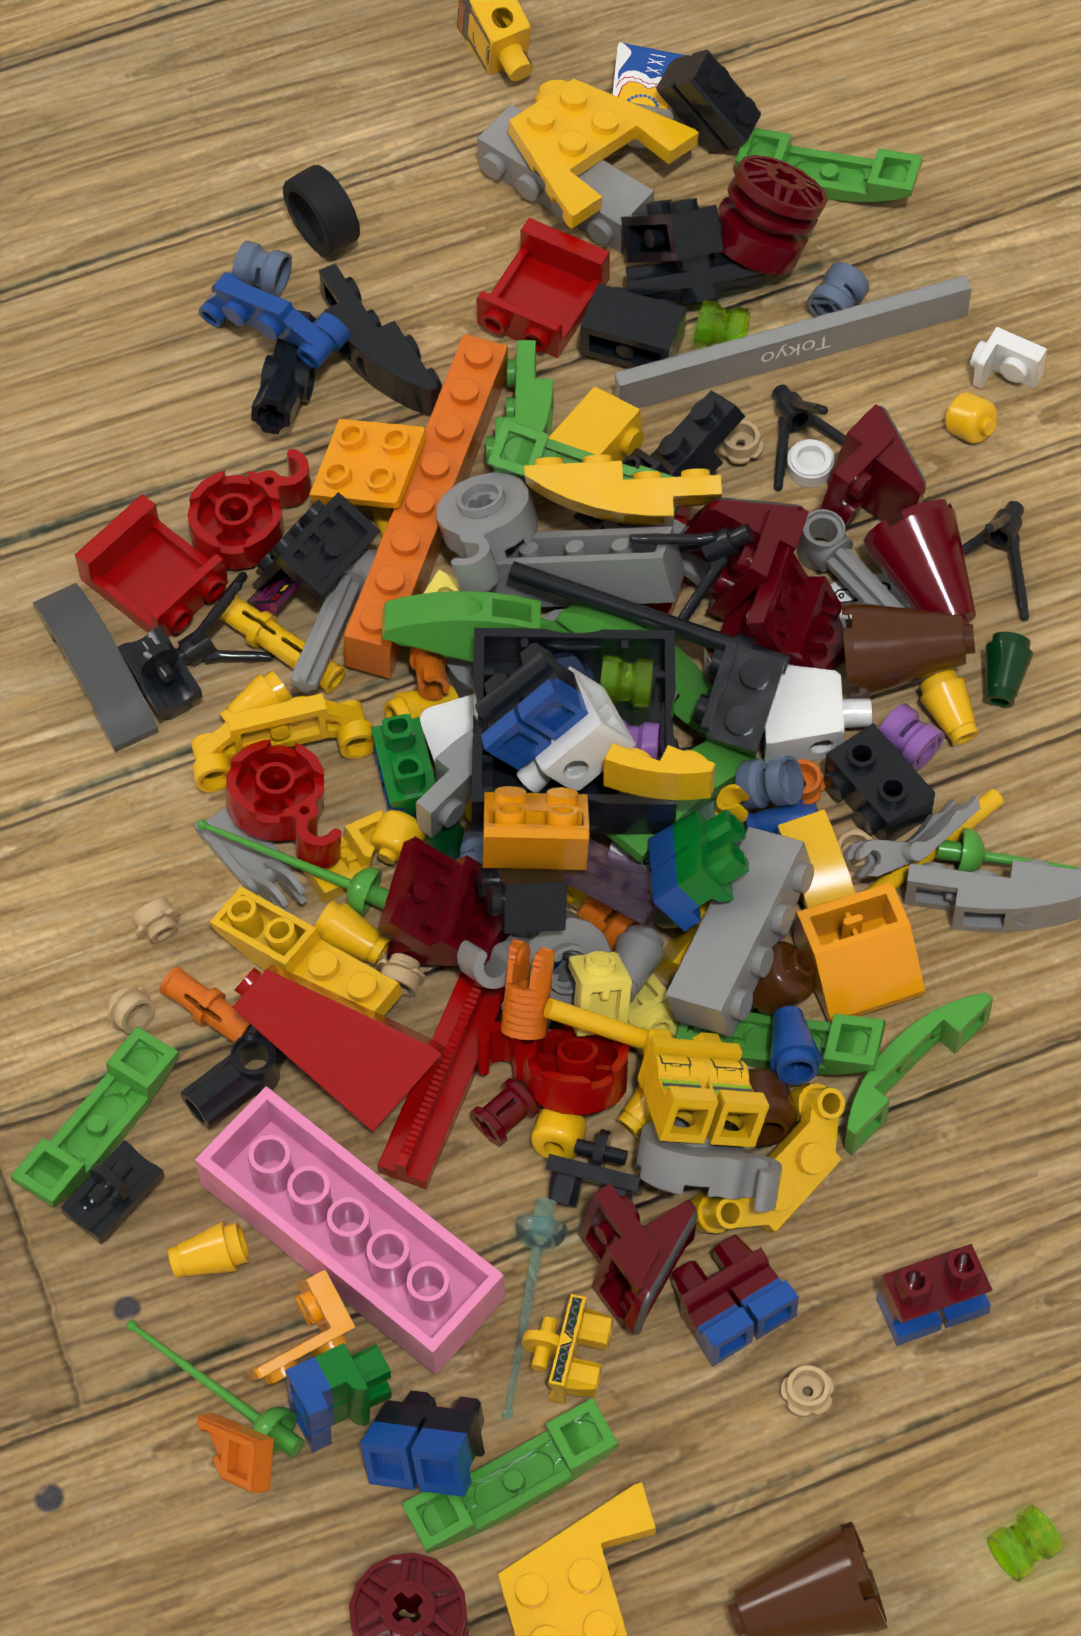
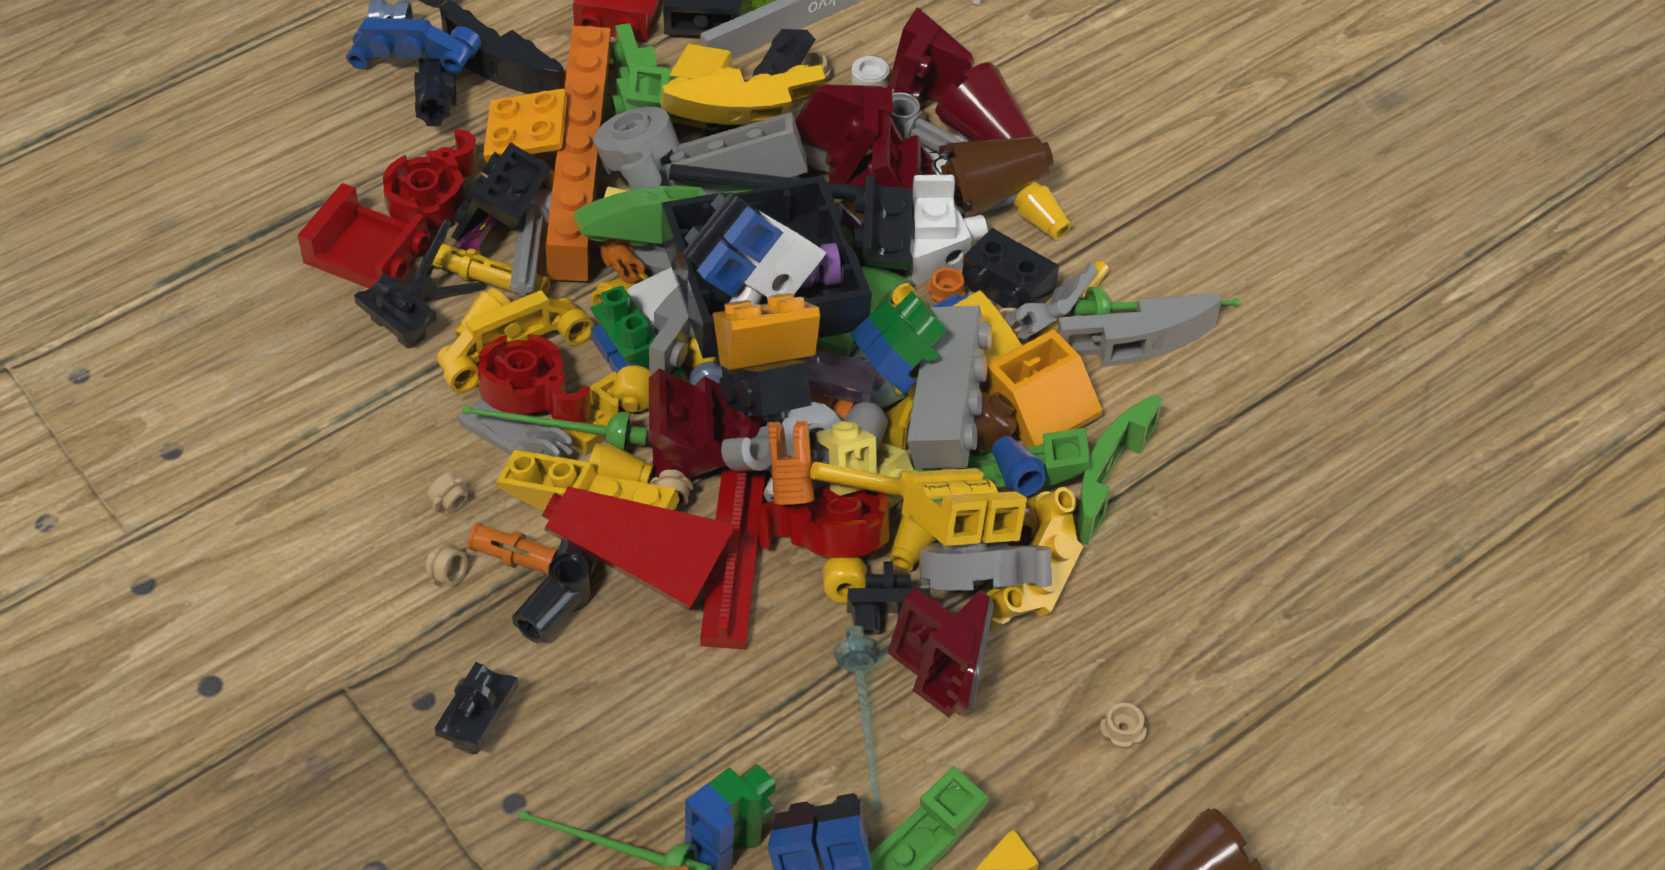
camera: 20 degrees left, 10 degrees down
bright green slope [11,1026,179,1207] -> none
dark grey slope [33,583,159,752] -> none
yellow cone [168,1221,250,1278] -> none
bright pink brick [195,1086,505,1375] -> none
light orange bracket [246,1270,355,1385] -> none
dark red bush [470,1078,539,1147] -> none
yellow hips [521,1294,613,1405] -> none
clear neon green wheel [600,654,654,710] -> none
yellow slope [603,743,716,800] -> none
black plant [629,523,755,639] -> none
hips [672,1234,799,1367] -> none
sand blue wheel [735,756,804,809] -> none
black plant [772,384,846,491] -> none
dark red hips [876,1243,993,1346] -> none
medium lavender wheel [879,703,945,771] -> none
yellow piece [945,392,998,444] -> none
black plant [962,501,1029,621] -> none
dark green cone [985,632,1033,708] -> none
clear neon green wheel [986,1505,1064,1582] -> none
none -> white bracket [912,175,956,239]

